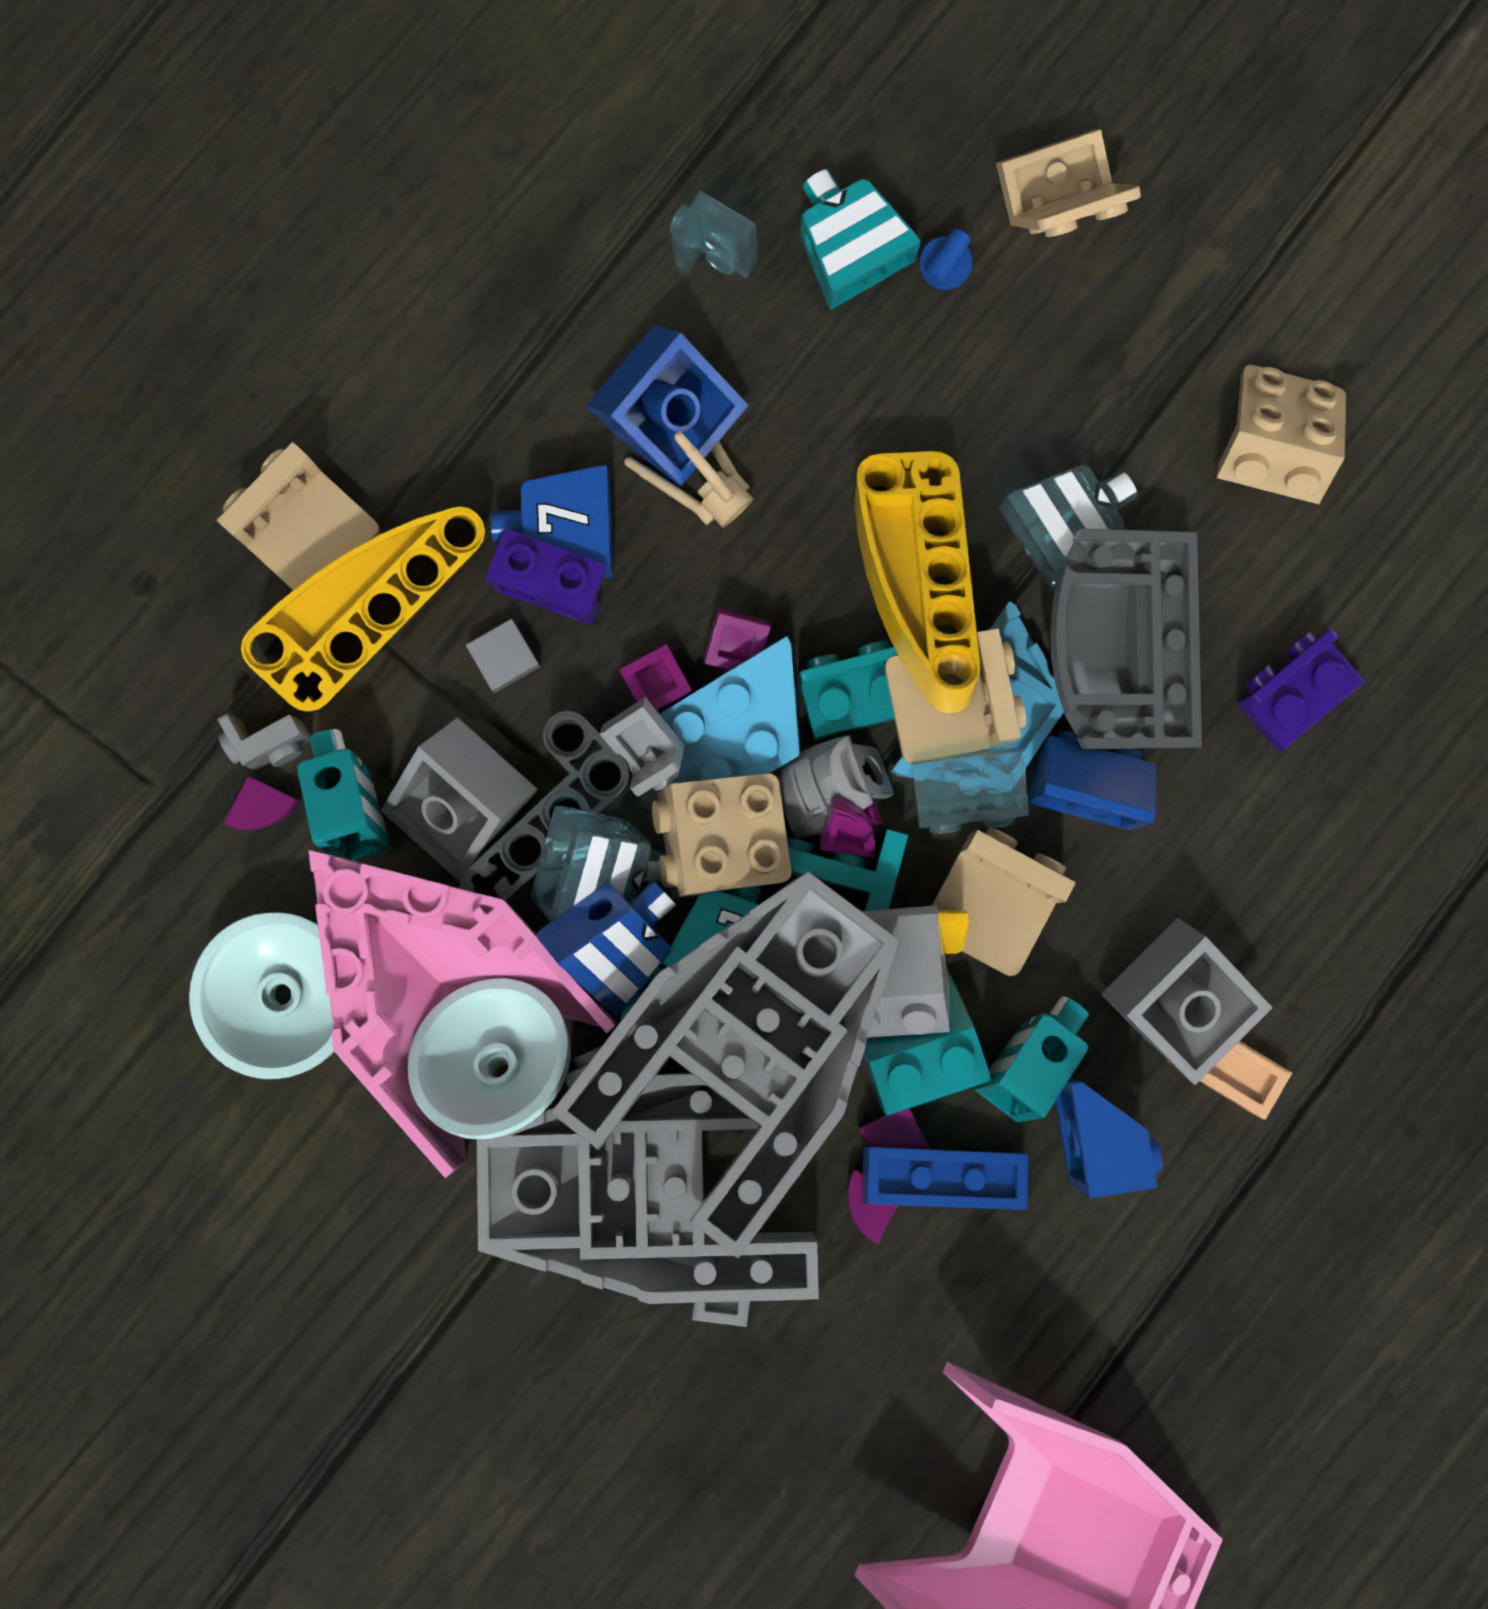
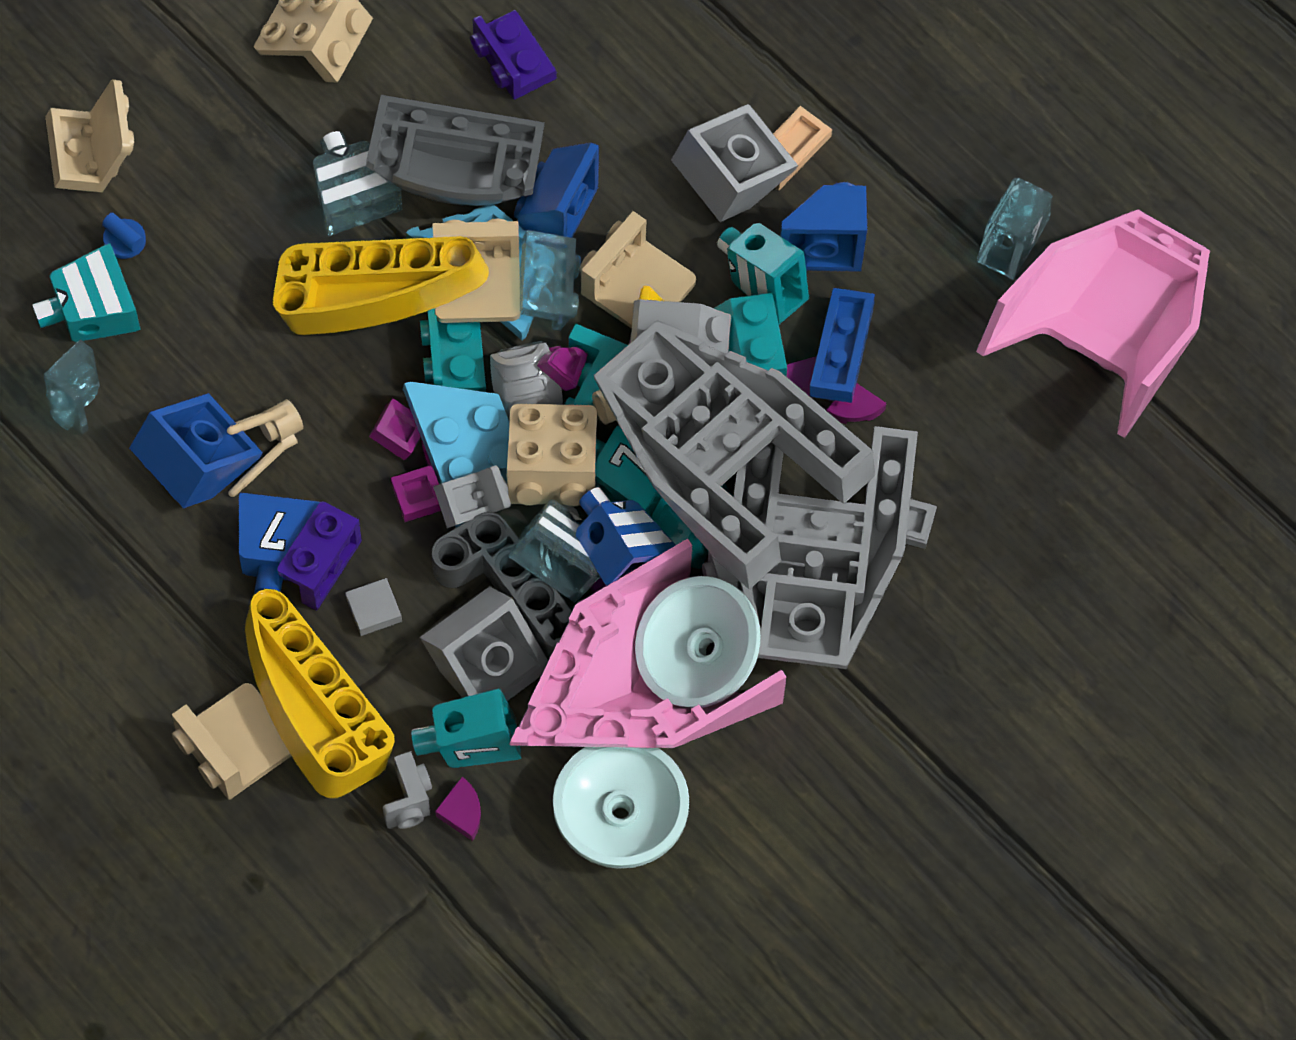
camera: 80 degrees left, 20 degrees down
none -> clear light blue torso [977,177,1052,280]

